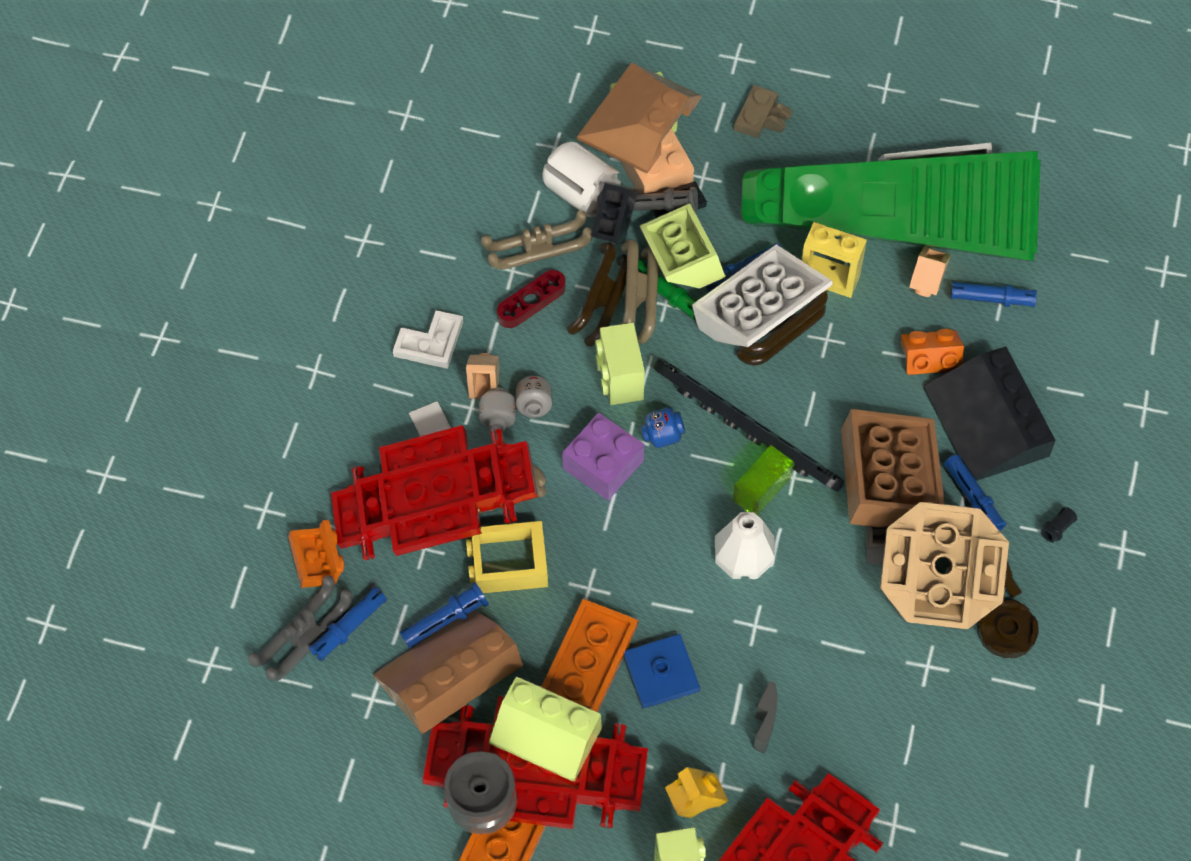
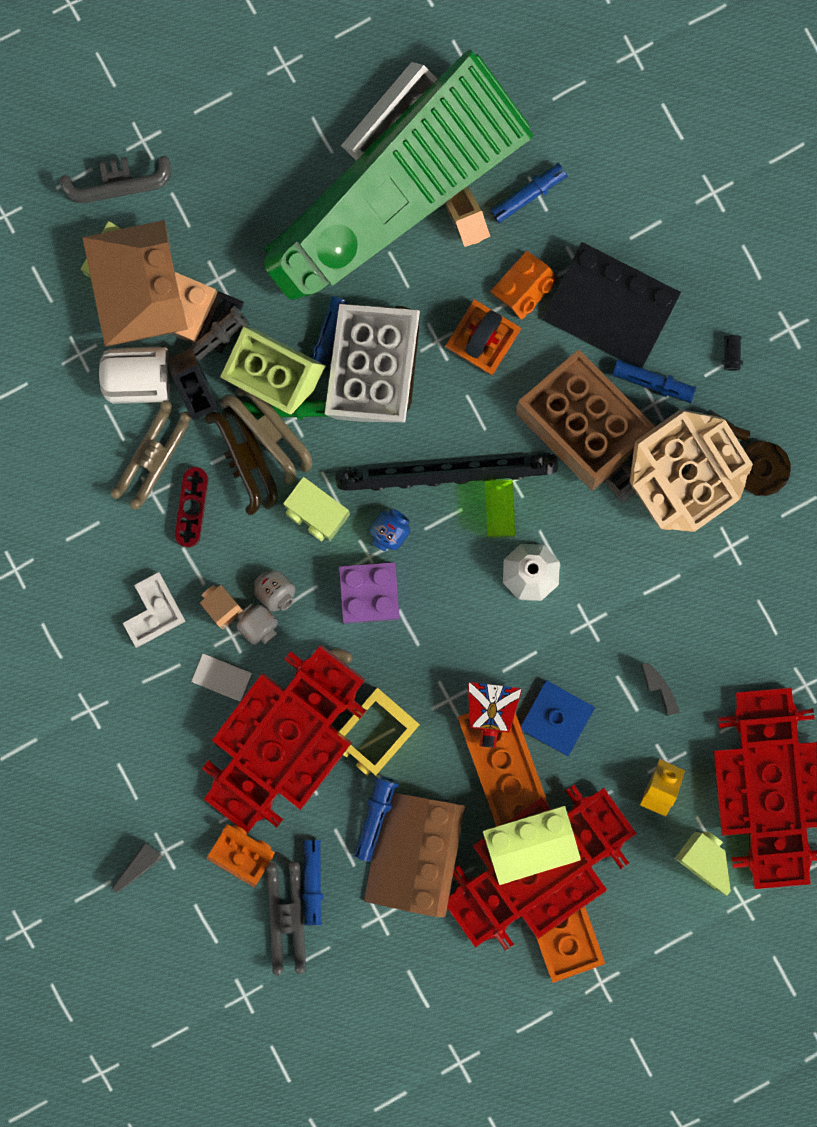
camera: 40 degrees left, 25 degrees up
dark grey wheel [444,751,517,835] -> none
dark tan hinge [734,85,792,139] -> none
light yellow window [802,222,867,298] -> none
none -> dark grey piece [60,156,171,203]
none -> dark grey slope [112,843,164,893]
none -> orange plate [445,299,522,376]
none -> torso [468,682,522,748]

